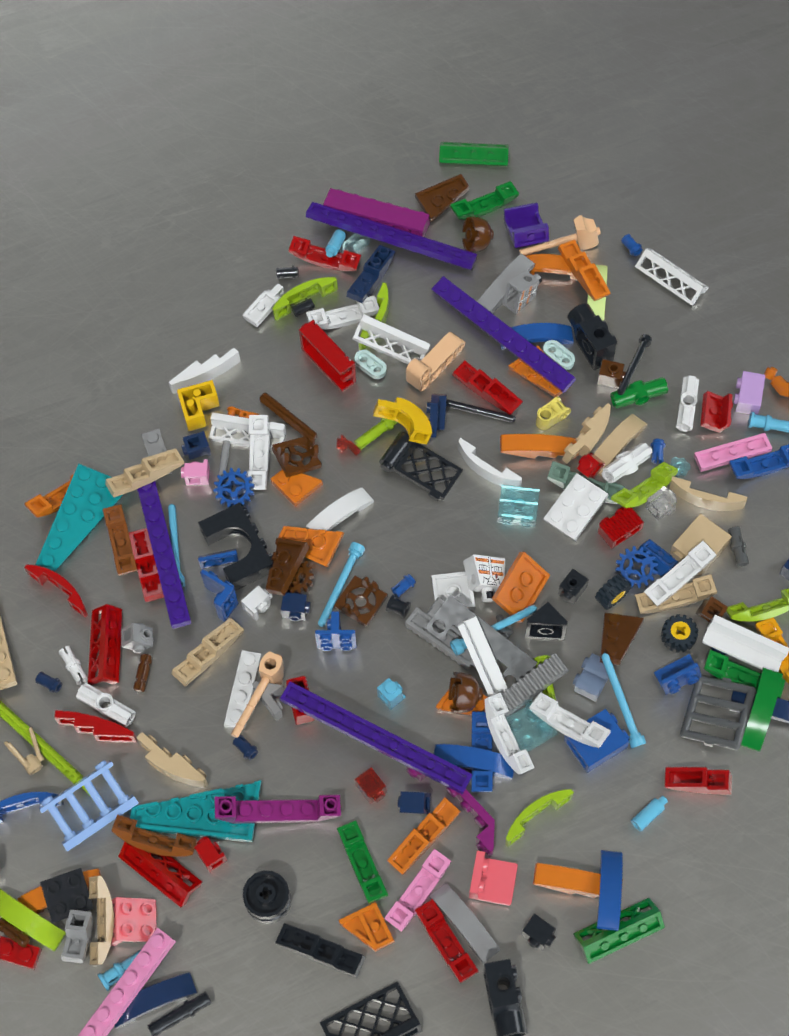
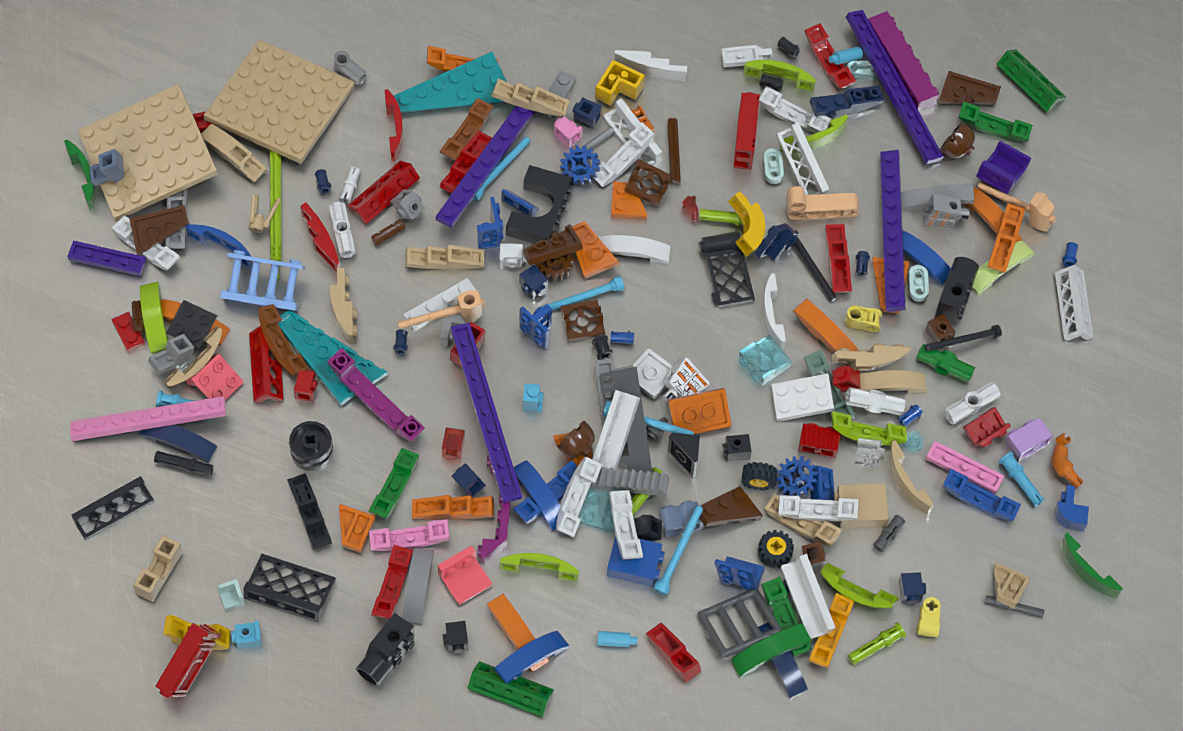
camera: 40 degrees right, 0 degrees up
none -> black brick [634,515,663,542]
none -> dark blue pin [855,251,870,276]

